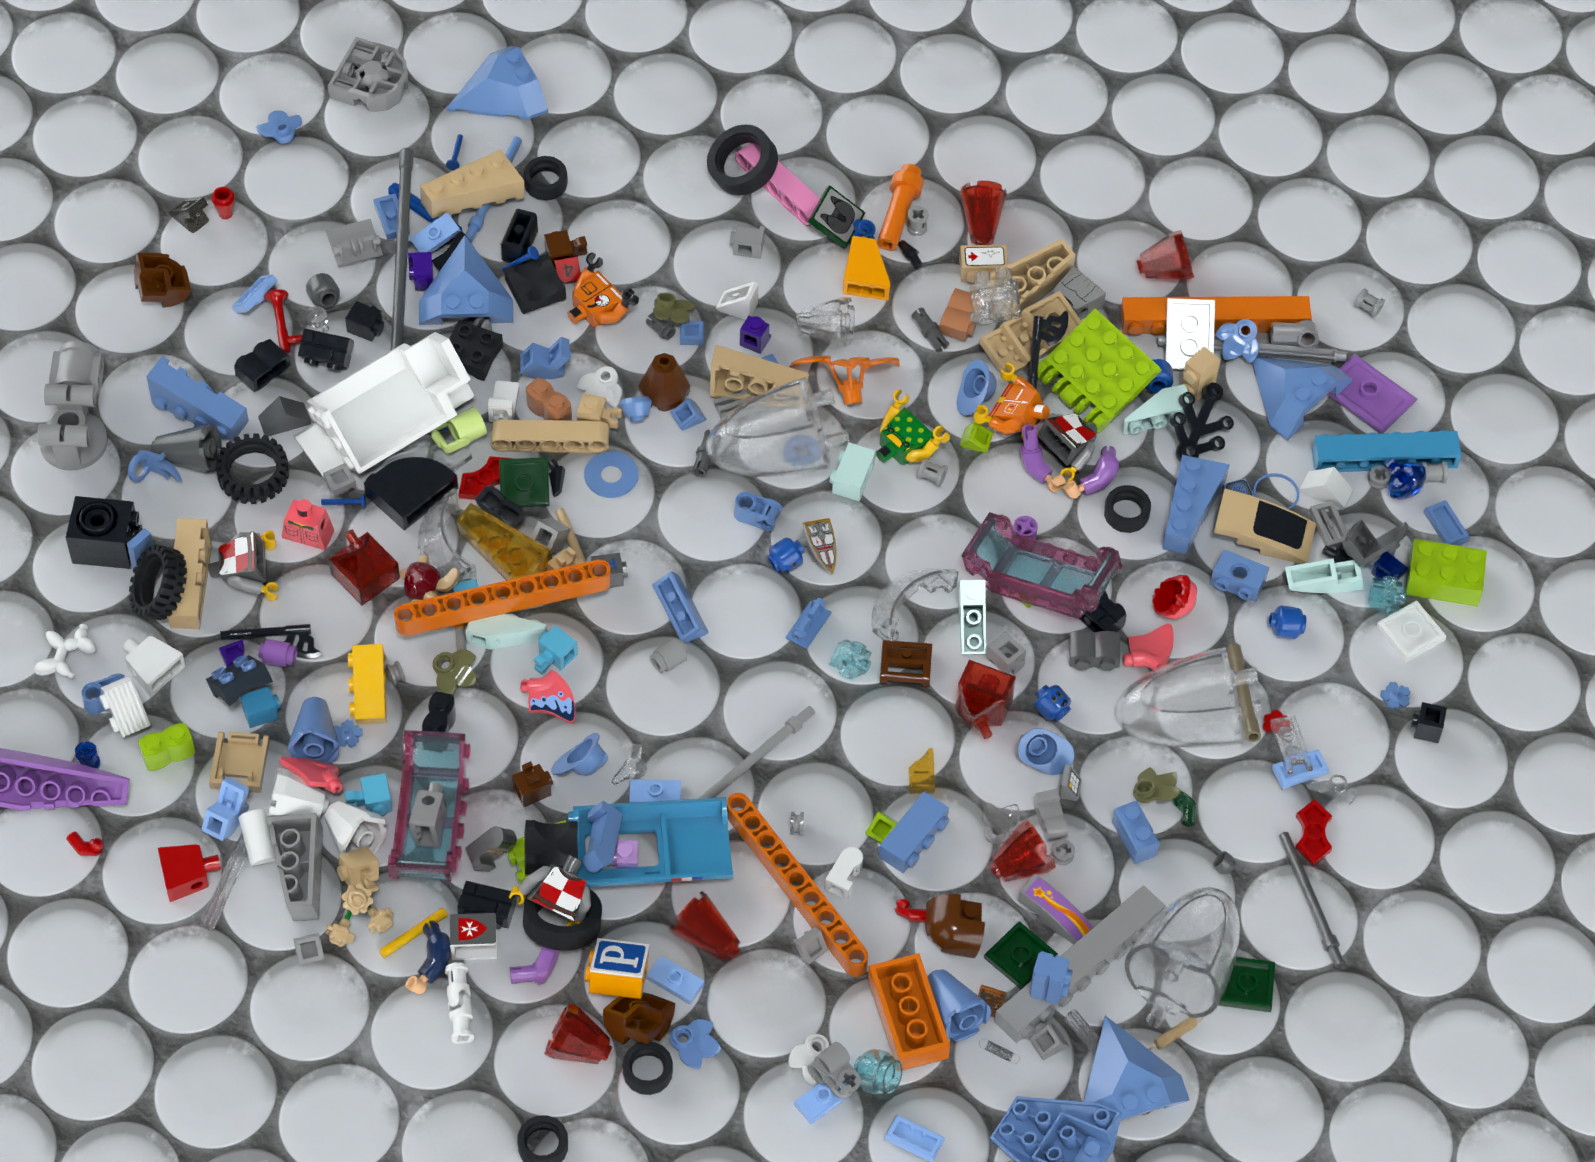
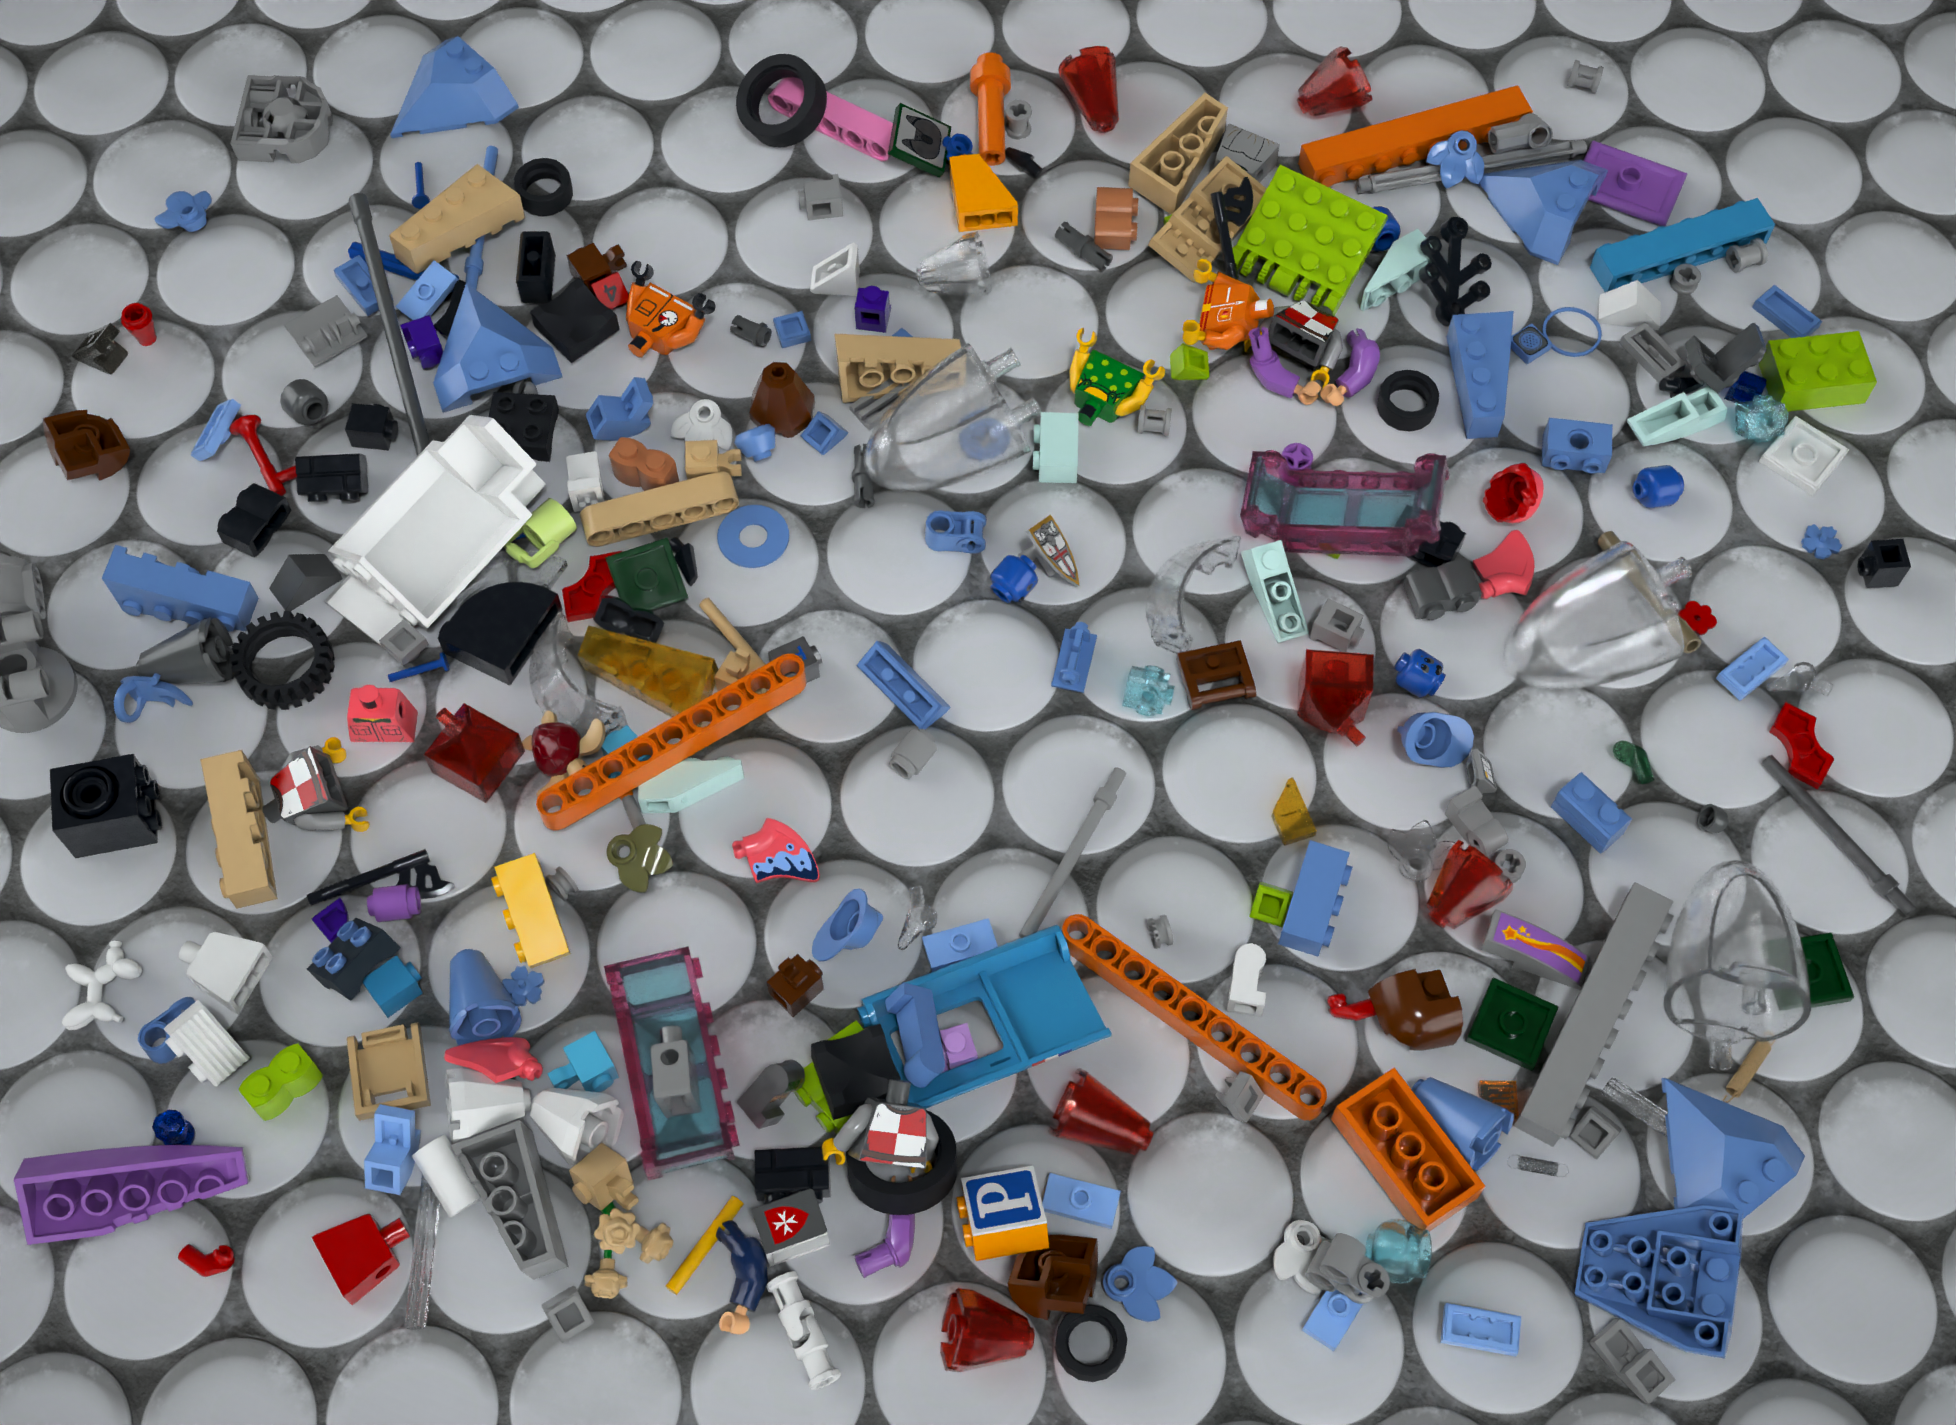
camera: 15 degrees left, 5 degrees up
medium blue tile [127,529,153,570] -> none
black tyre [129,544,187,620] -> none
clear piece [306,306,329,332] -> none
black brick [422,691,456,752] -> none
blue pin [502,246,539,272] -> none
light grey brick [529,517,571,554] -> none
medium azure brick [534,625,578,674] -> none
olive plate [653,293,696,324] -> none
orange plant [789,355,900,404] -> none
medium blue piece [956,360,997,416] -> none
brick [959,245,1009,283] -> none
clear hips [969,266,1022,326] -> none
medium blue brick [1029,951,1073,1004] -> none
olive plate [1133,767,1181,803] -> none
white tile [1165,298,1215,370] -> none
tan brick [1181,347,1221,402] -> none
tan slope [1214,489,1316,564] -> none
clear hinge [1270,716,1313,775] -> none
clear blue piece [1386,459,1426,500] -> none

